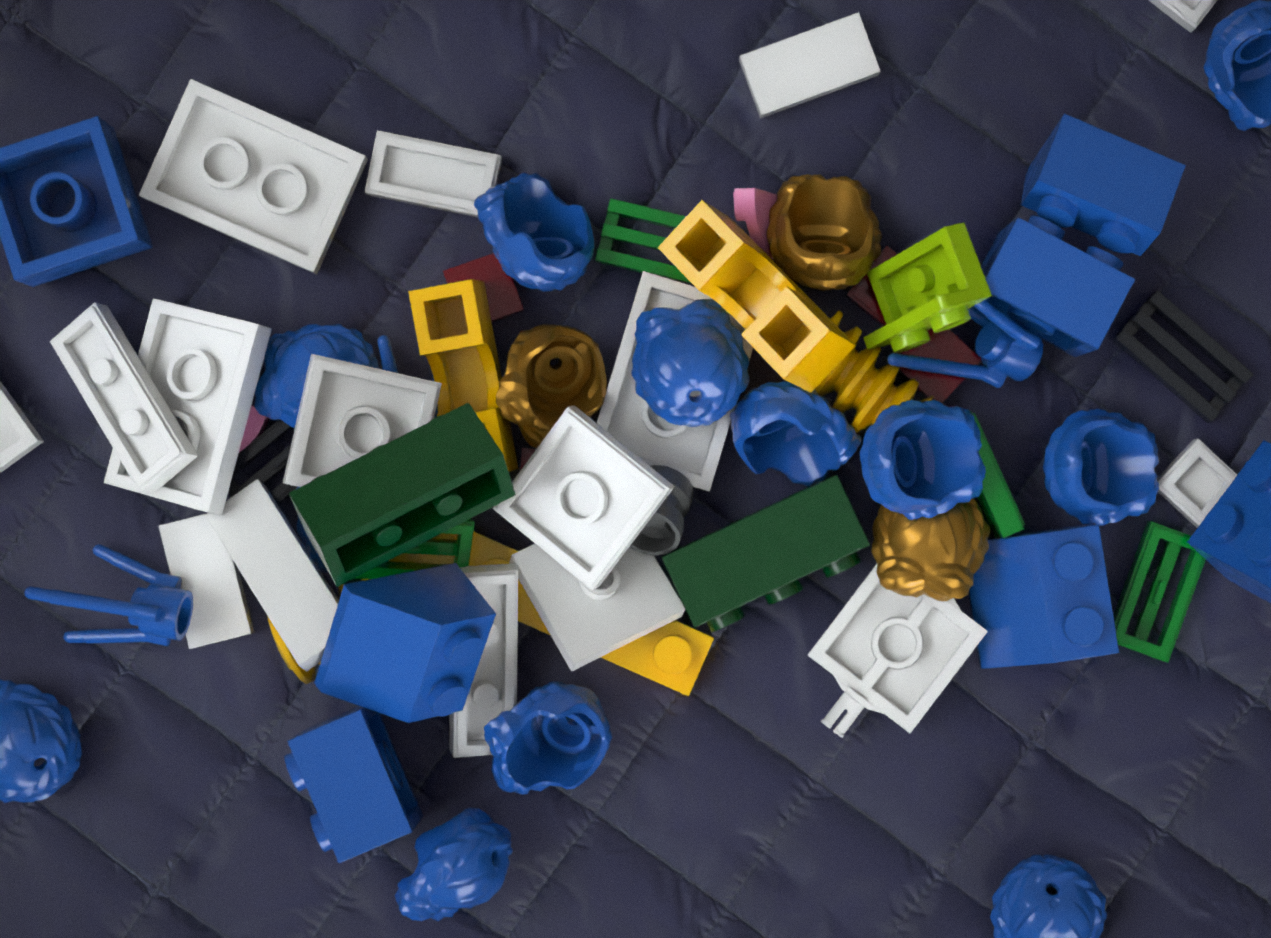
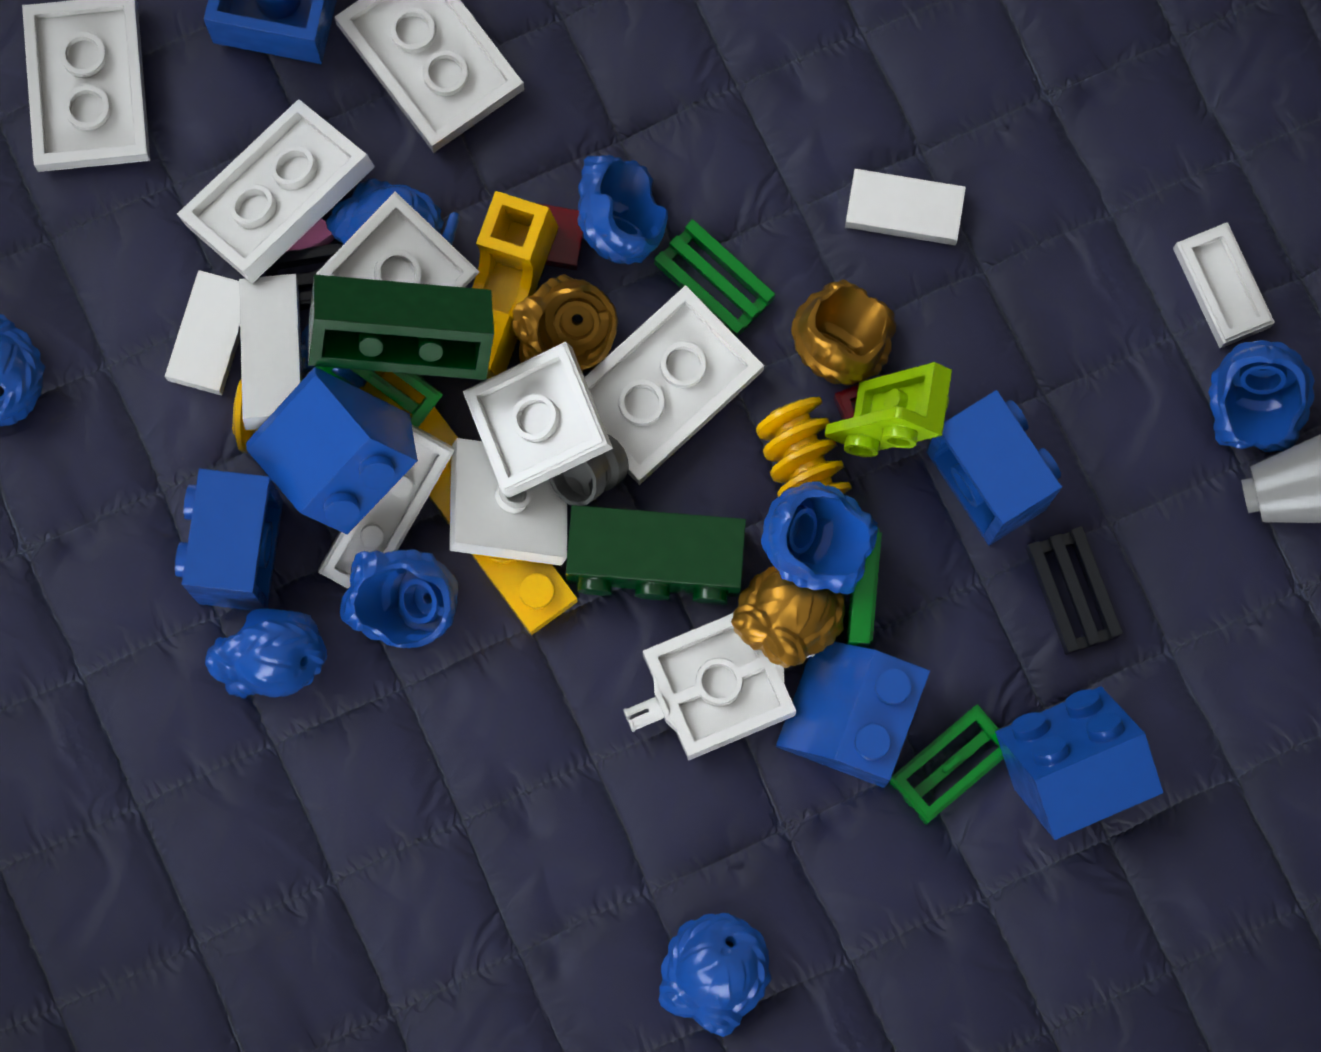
camera: 25 degrees right, 10 degrees down
blue plant [24,544,193,646] -> none
white tile [50,302,198,495] -> none
white tile [365,130,502,217] -> none
blue hair [631,299,750,427] -> none
yellow arch [658,200,856,393] -> none
blue hair [730,381,861,486] -> none
bright pink tile [733,188,777,259] -> none
blue plant [887,300,1043,388] -> none
dark red tile [898,329,982,403] -> none
blue slope [1021,113,1186,256] -> none
blue hair [1043,409,1159,526] -> none
white tile [1157,439,1237,528] -> none

